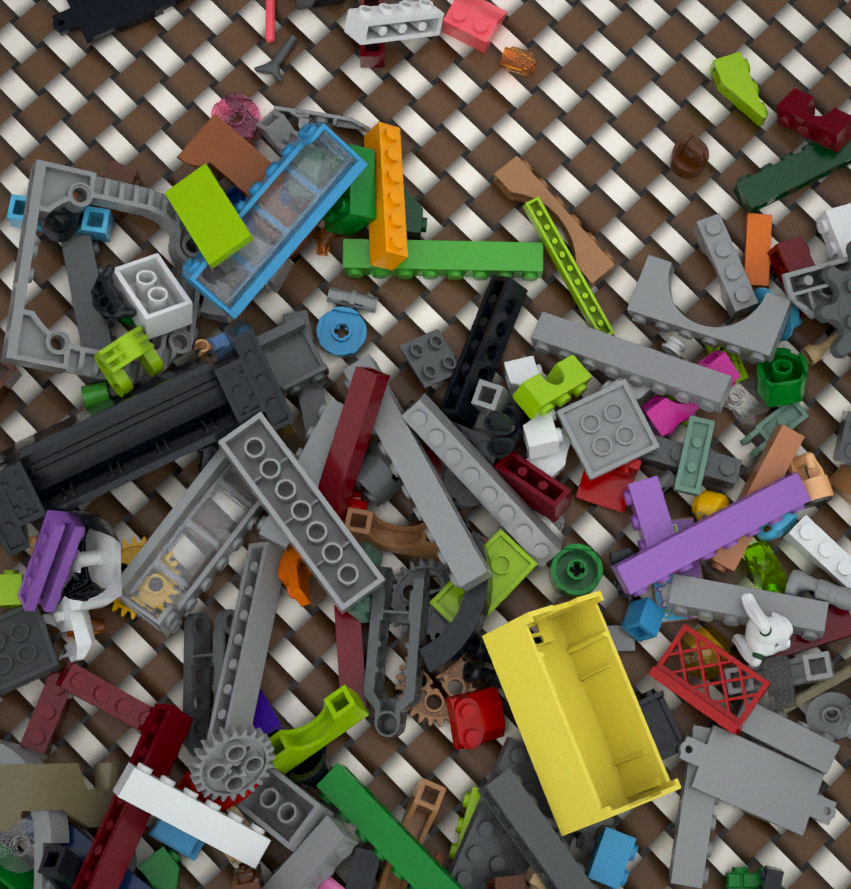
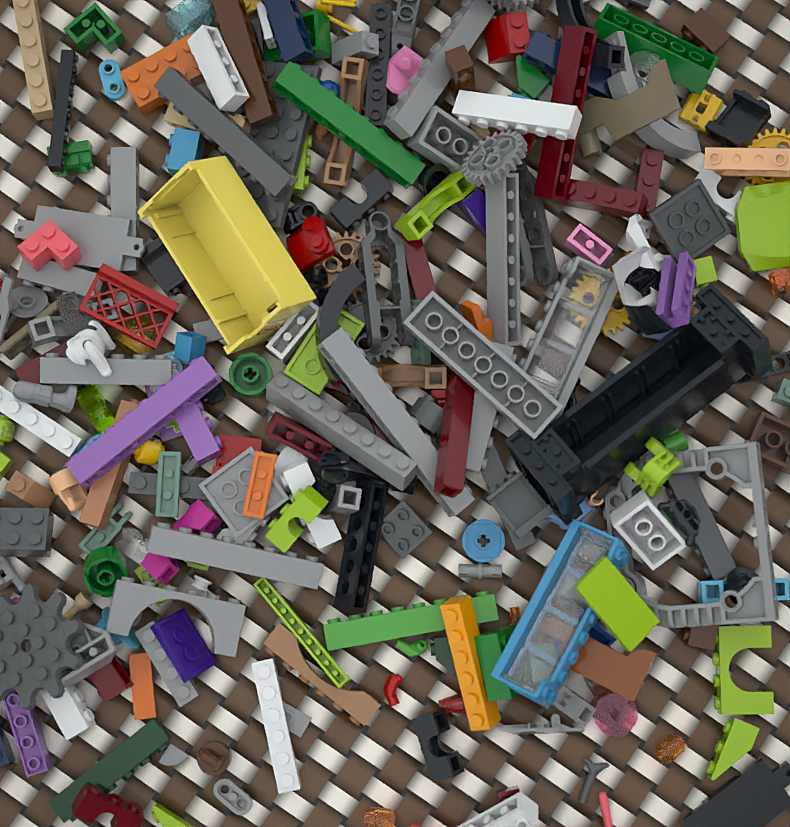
camera: 175 degrees right, 5 degrees up
none -> coral brick [17,220,82,271]
none -> dark purple tile [150,608,218,683]
none -> light grey tile [159,743,189,766]
none -> light grey plate [213,778,253,815]
none -> orange tile [242,451,278,520]
none -> white arch [251,658,302,794]
none -> white brick [266,302,319,364]
none -> light grey plate [283,701,312,738]
none -> black piece [284,201,319,235]
none -> black arch [330,168,393,233]
none -> red arm [383,674,403,707]
none -> bright green arm [394,638,428,657]
none -> black arch [412,708,465,782]
none -> clear red cone [439,693,466,714]
none -> bright pink brick [564,224,613,267]
none -> clear orange brick [655,732,688,764]
none -> lime slope [706,717,760,781]
none -> lime arch [712,625,774,715]

